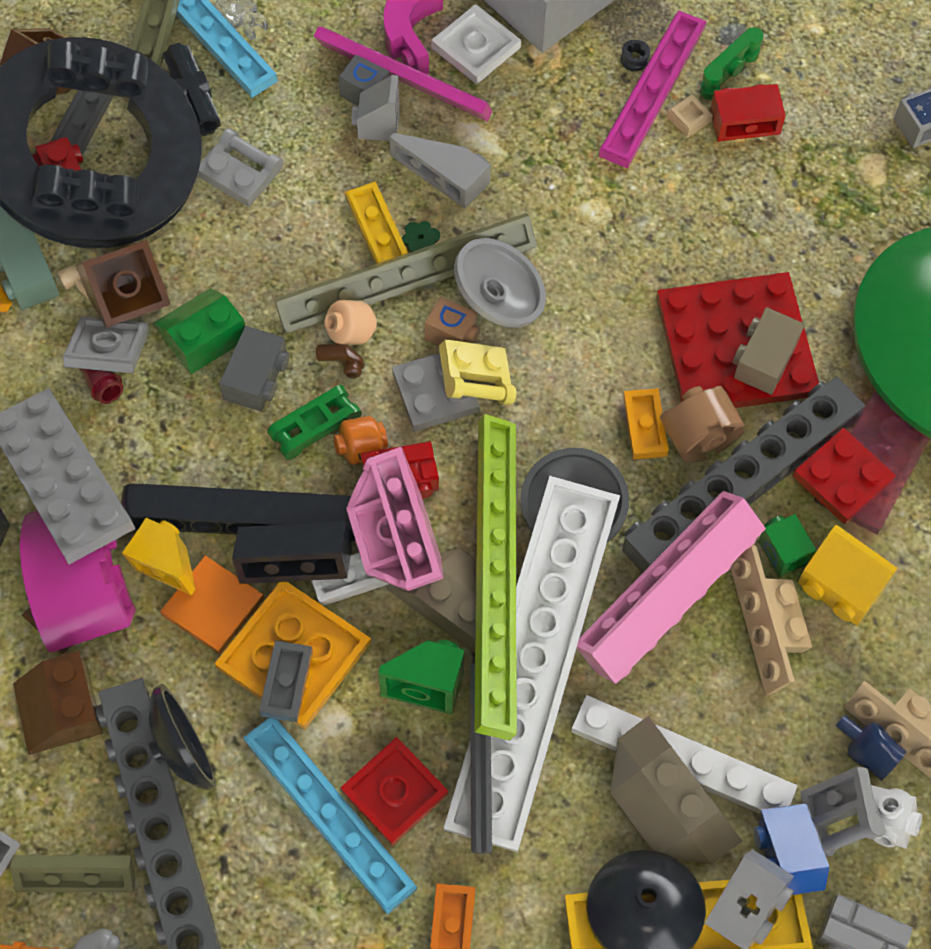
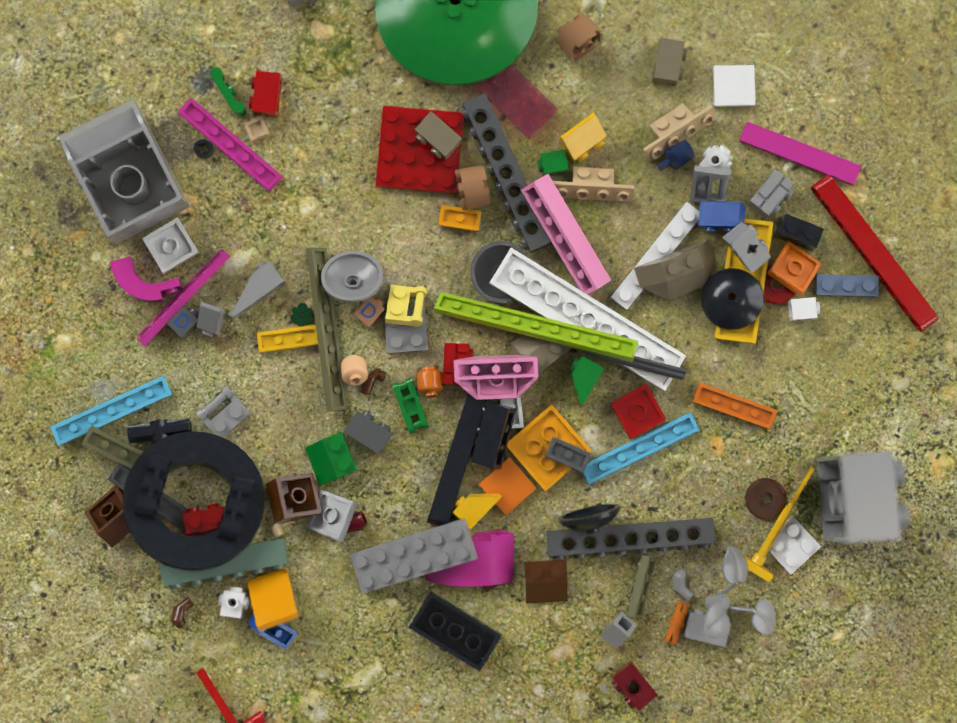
camera: 75 degrees left, 20 degrees up
red plate [793,428,896,525] -> none

